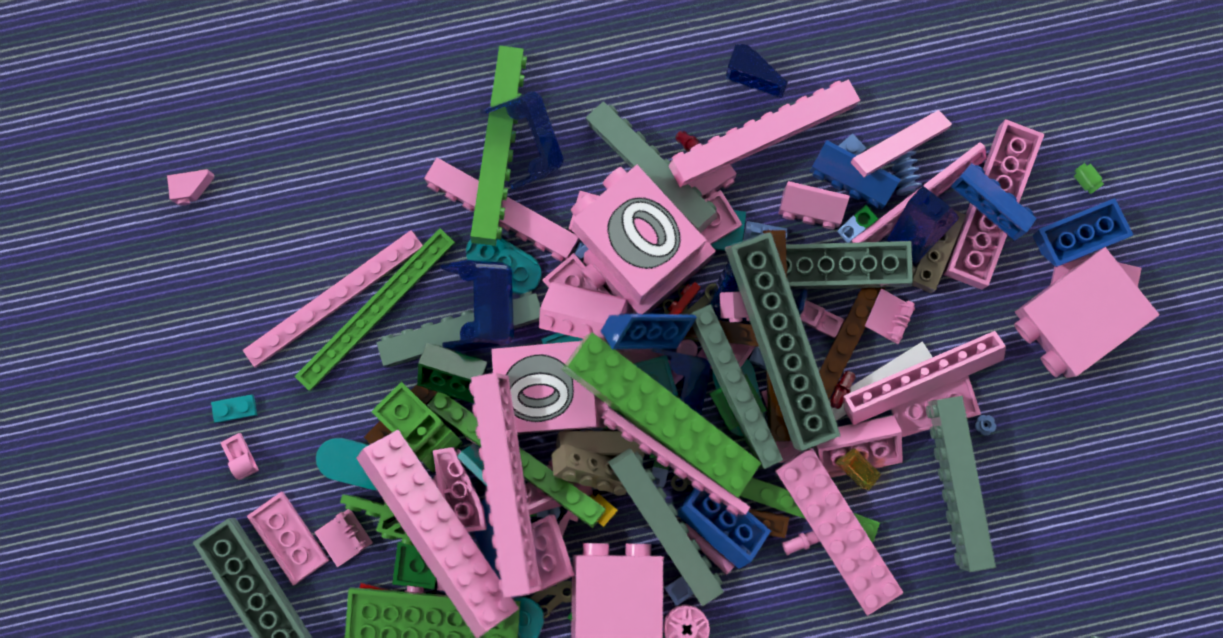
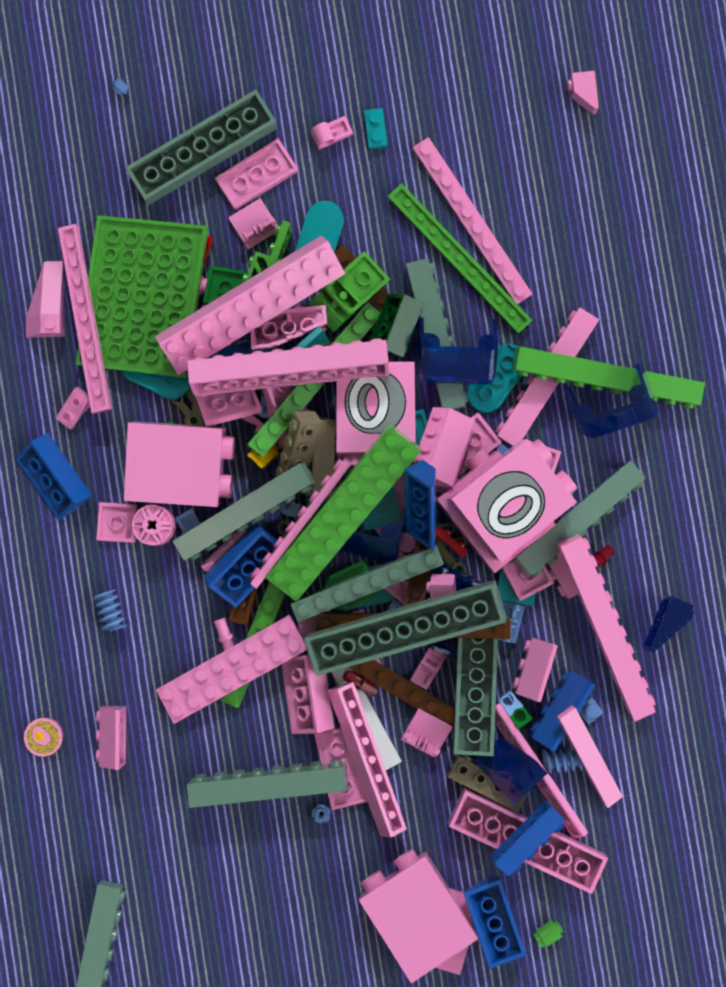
camera: 90 degrees right, 5 degrees up
clear yellow slope [835,448,882,491] -> none

